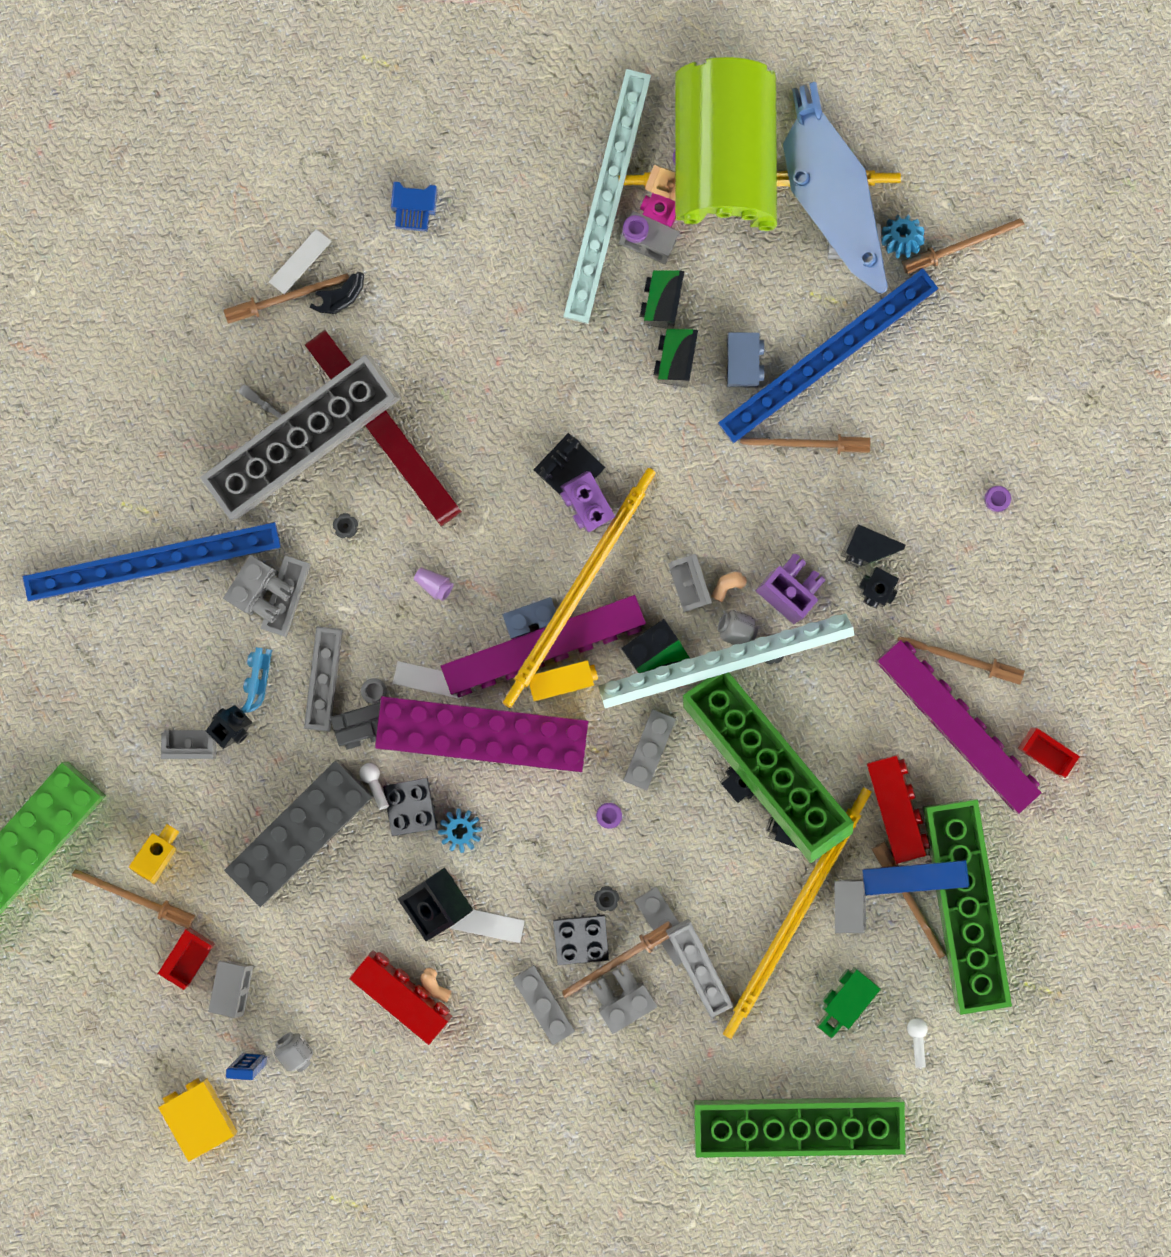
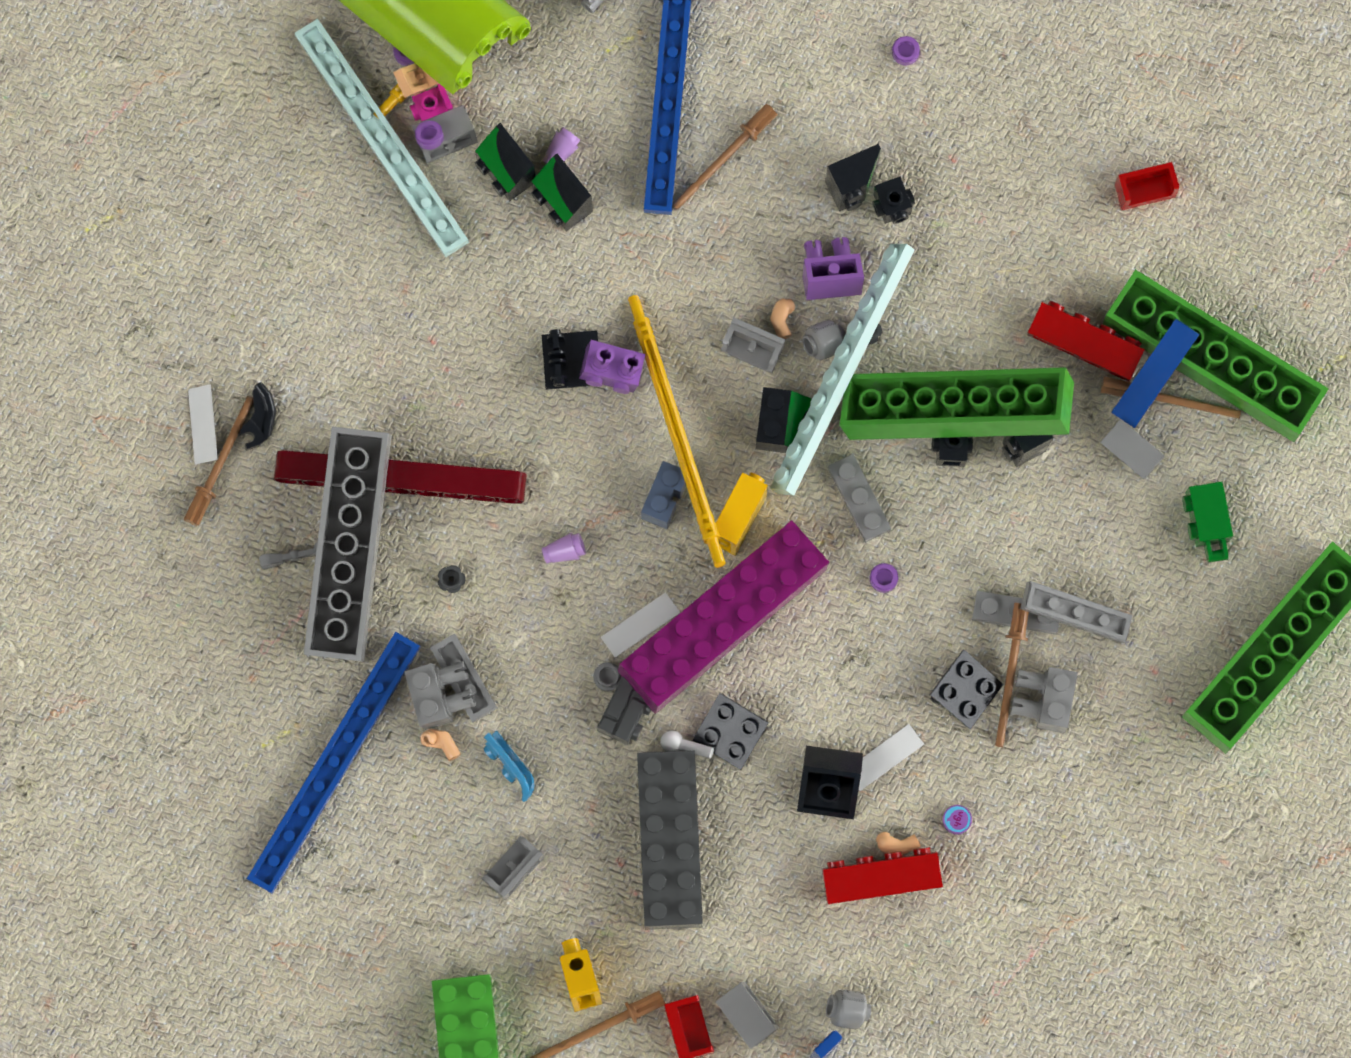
camera: 50 degrees left, 10 degrees down
black brick [206,705,253,749] -> none
light grey tile [304,626,343,732] -> none
blue piece [391,182,438,232] -> none
dark azure gear [438,808,483,853] -> none
magenta brick [440,595,646,698] -> none
light grey plate [512,965,575,1045] -> none
dark grey plate [594,886,620,911] -> none
yellow axle [723,787,872,1039] -> none
sand blue brick [727,332,764,387] -> none
magenta brick [875,640,1042,814] -> none
medium nougat piece [897,637,1025,685] -> none
white bar [907,1018,928,1068] -> none
none -> light nougat arm [420,729,461,761]
none -> lavender cone [542,127,580,164]
none -> tile [942,805,972,835]

